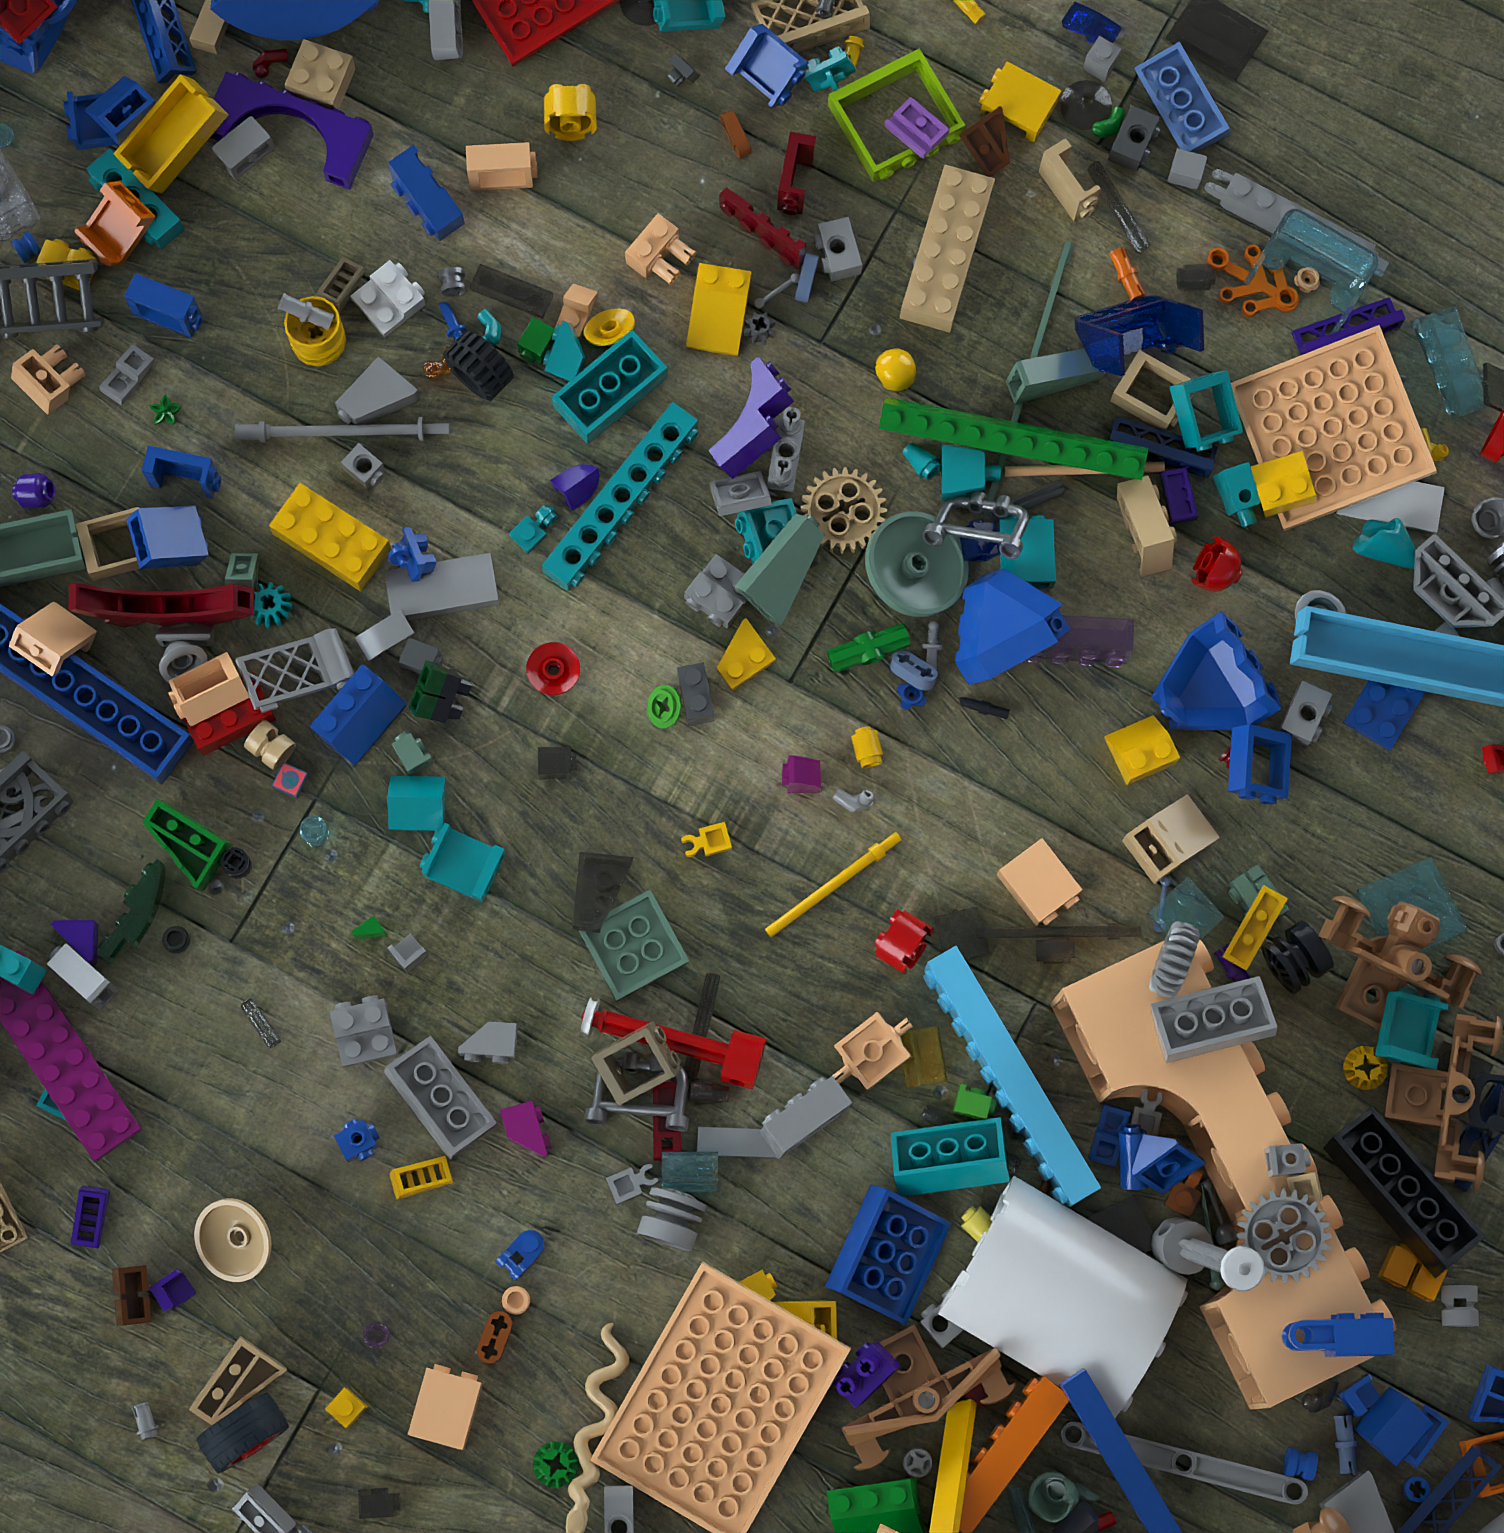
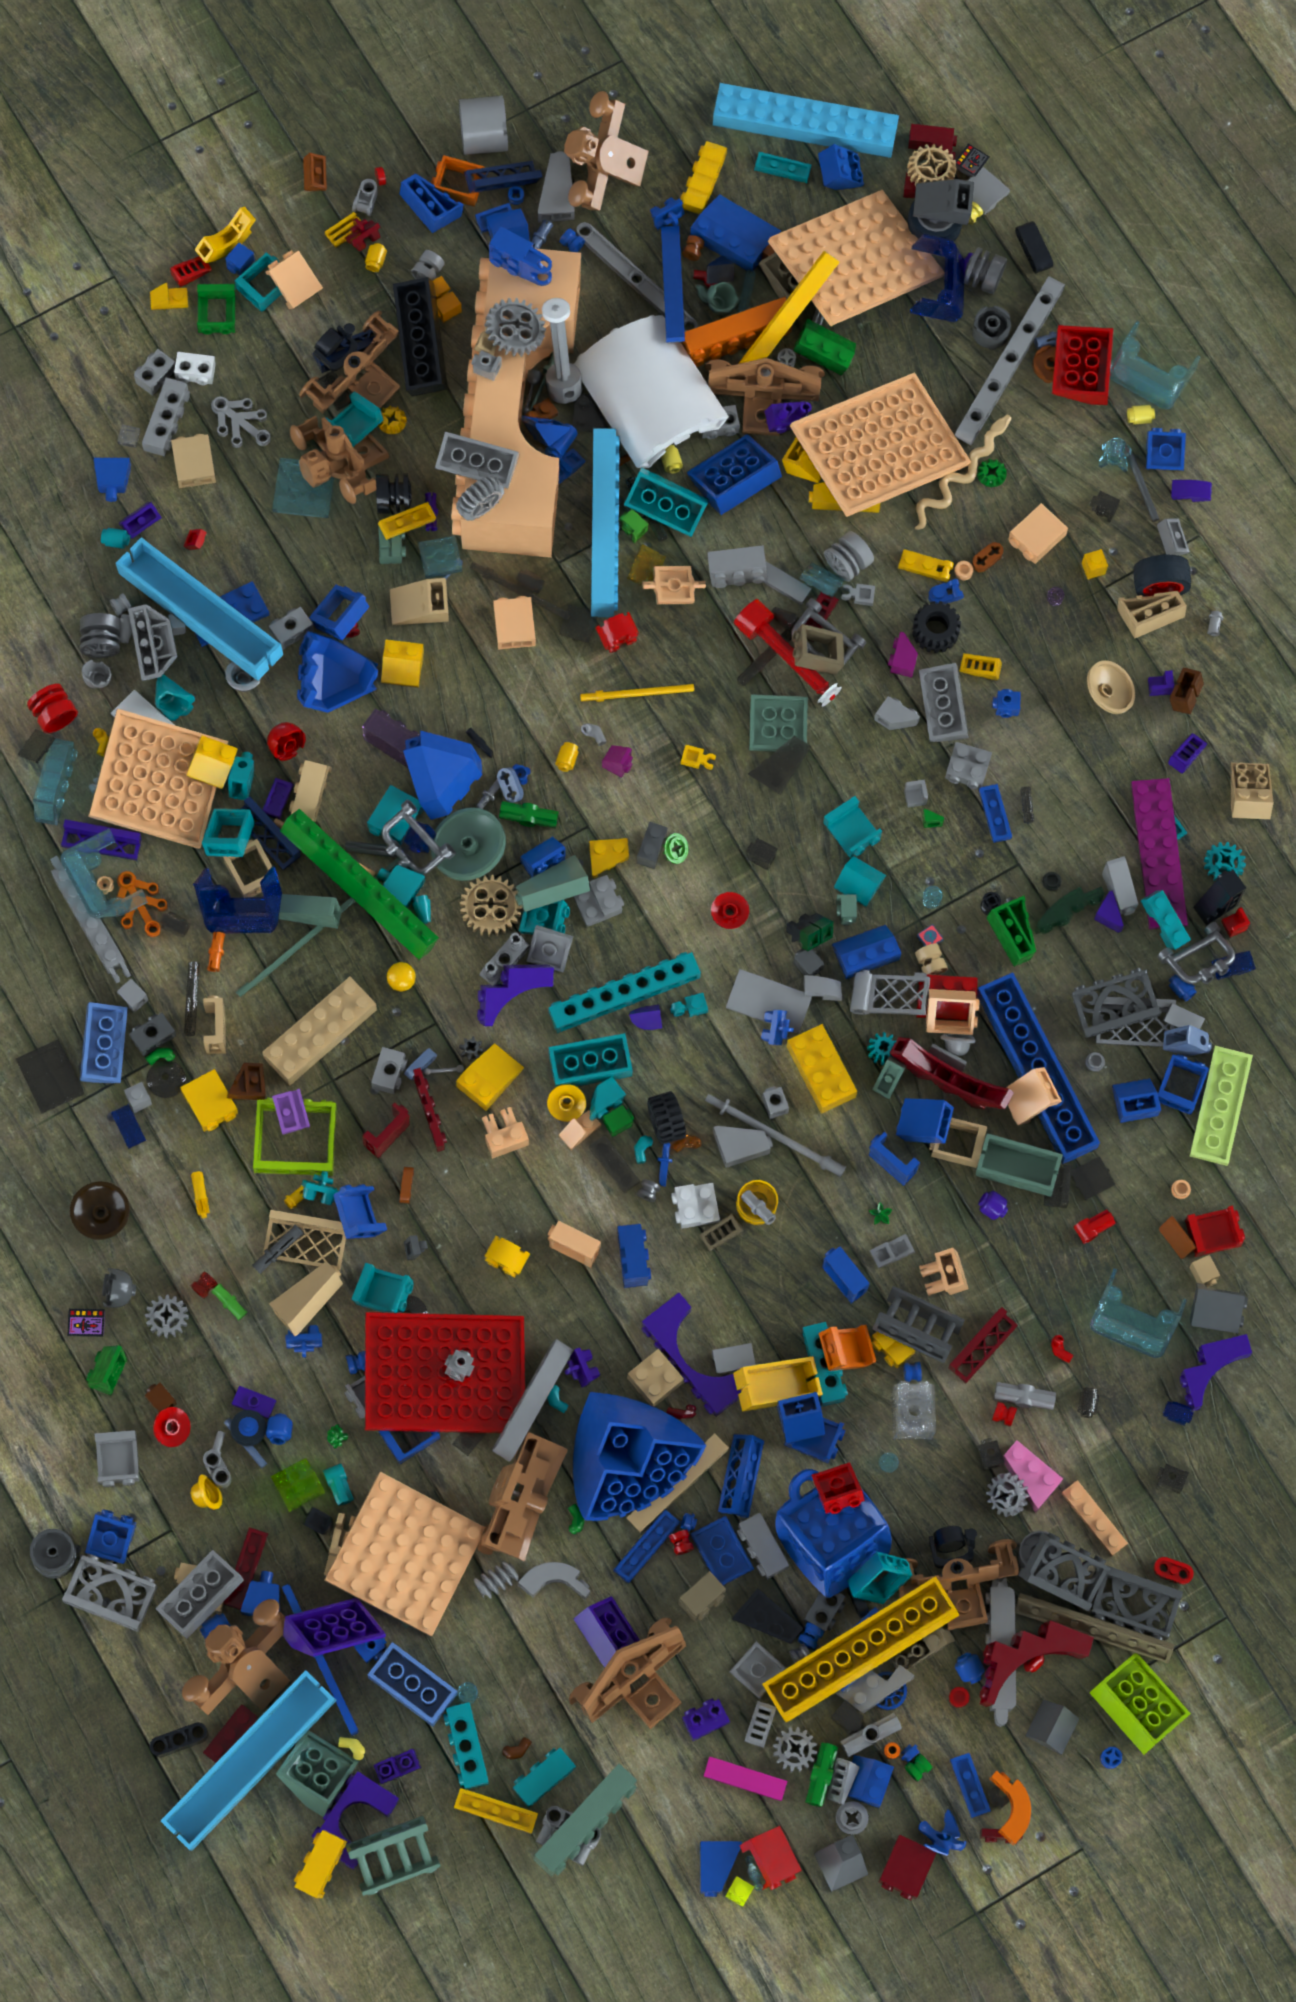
camera: 150 degrees left, 5 degrees down
none -> blue slope [520,836,565,878]
none -> dark purple hips [564,1348,600,1388]
none -> yellow plate [898,549,954,582]
none -> black tyre [912,601,961,653]
none -> blue plate [978,784,1012,843]

